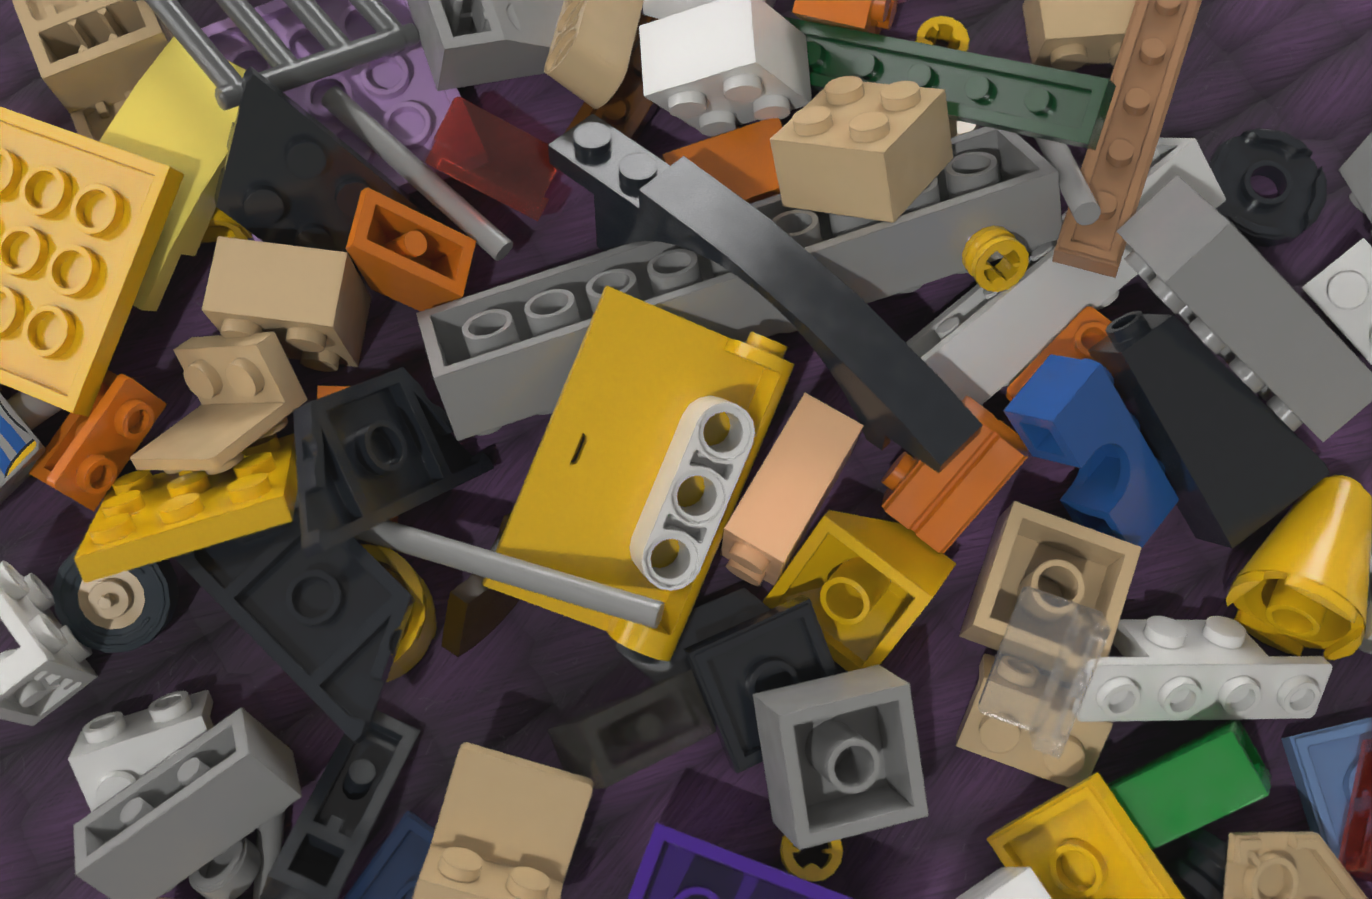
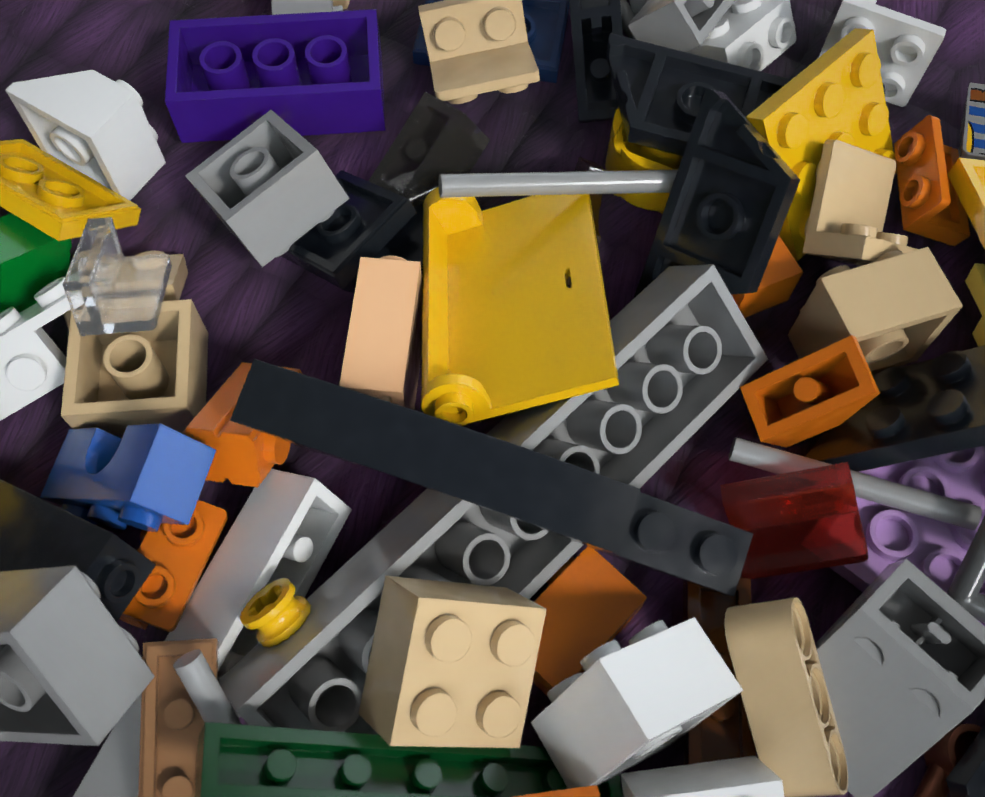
camera: 155 degrees right, 10 degrees down
white beam [629,395,755,591] -> none
yellow slope [763,510,957,672] -> none

